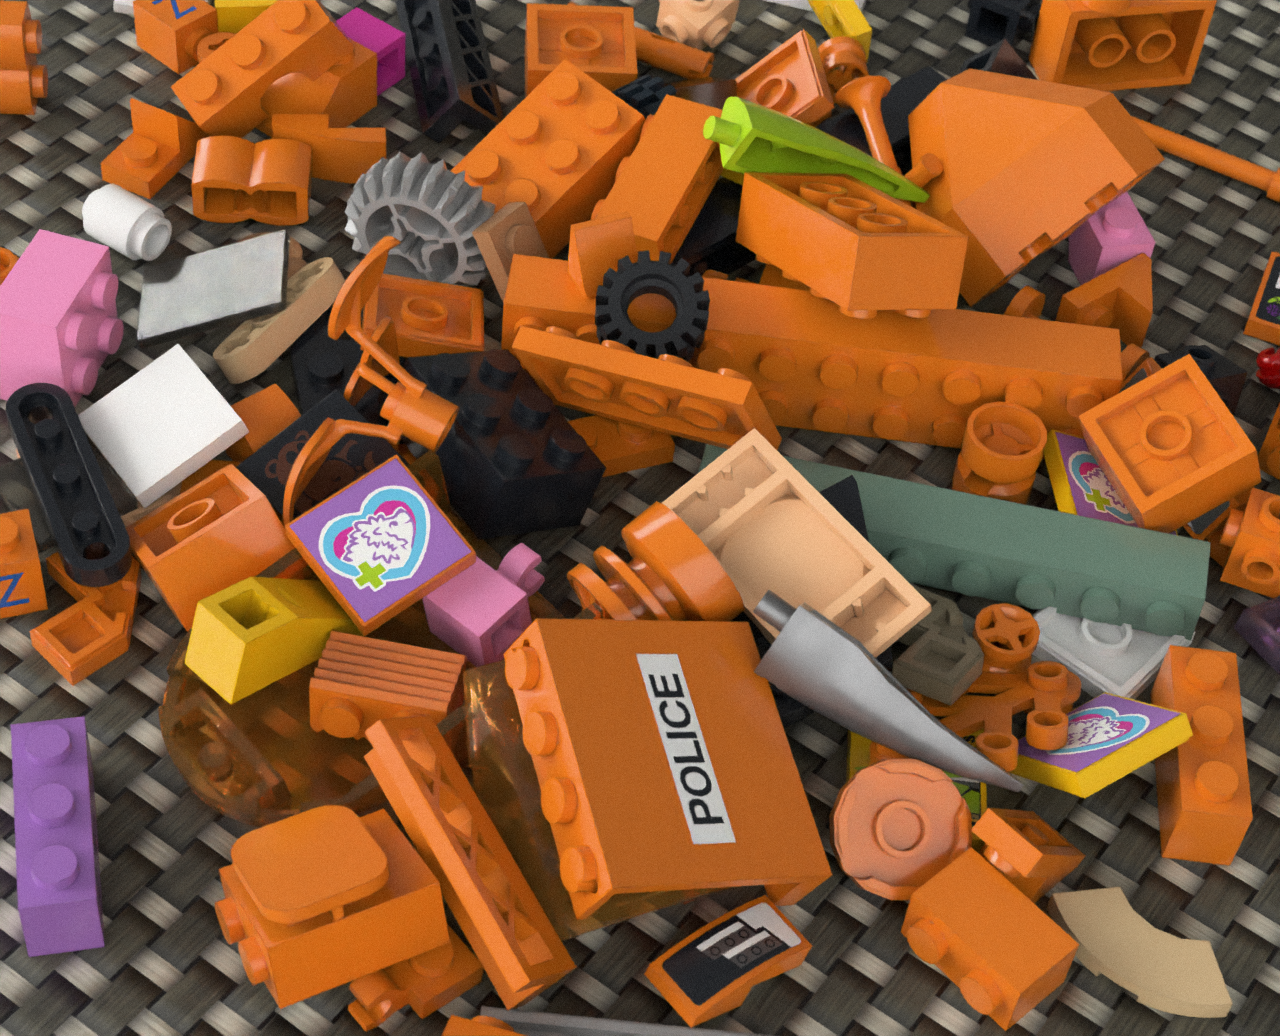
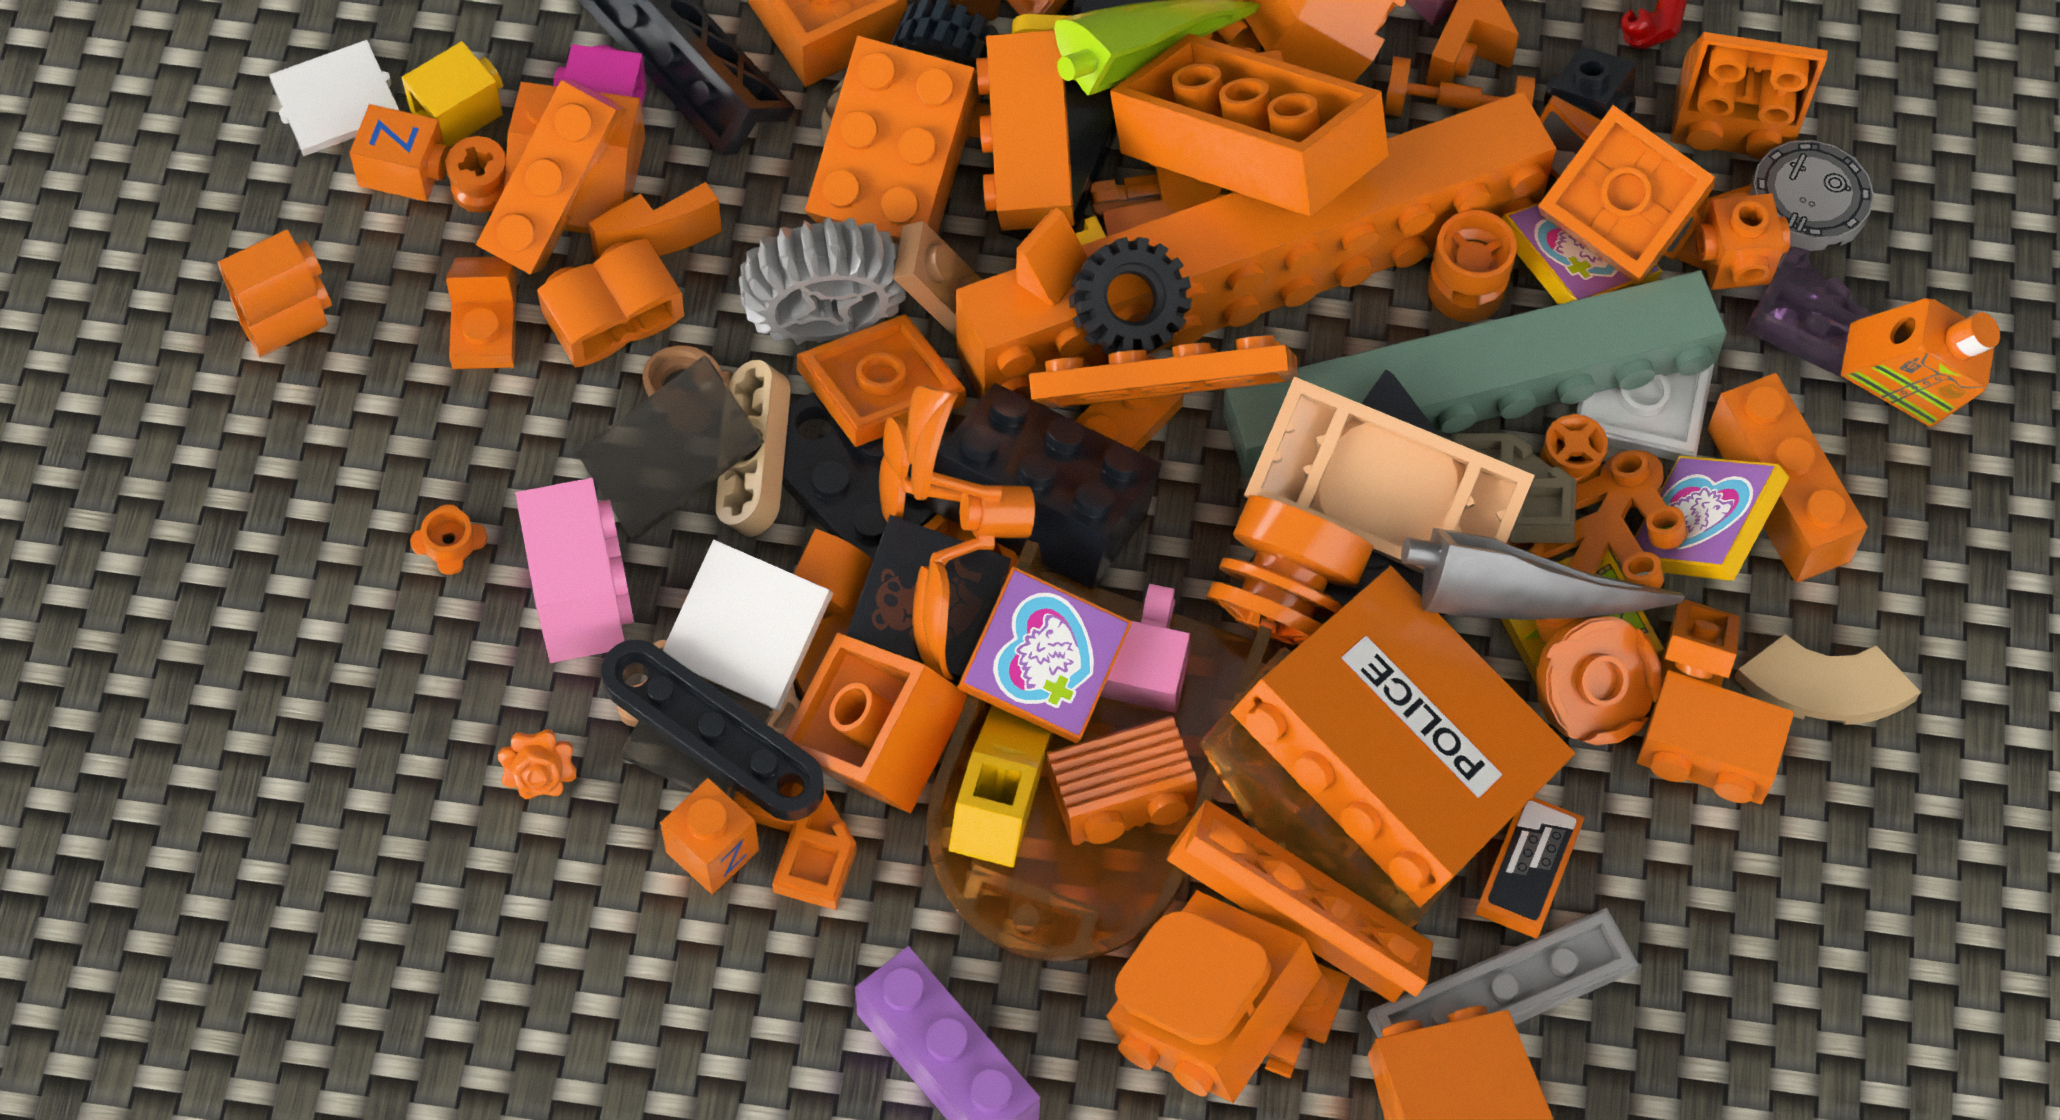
camera: 25 degrees left, 15 degrees up
white brick [82,184,172,261] -> none

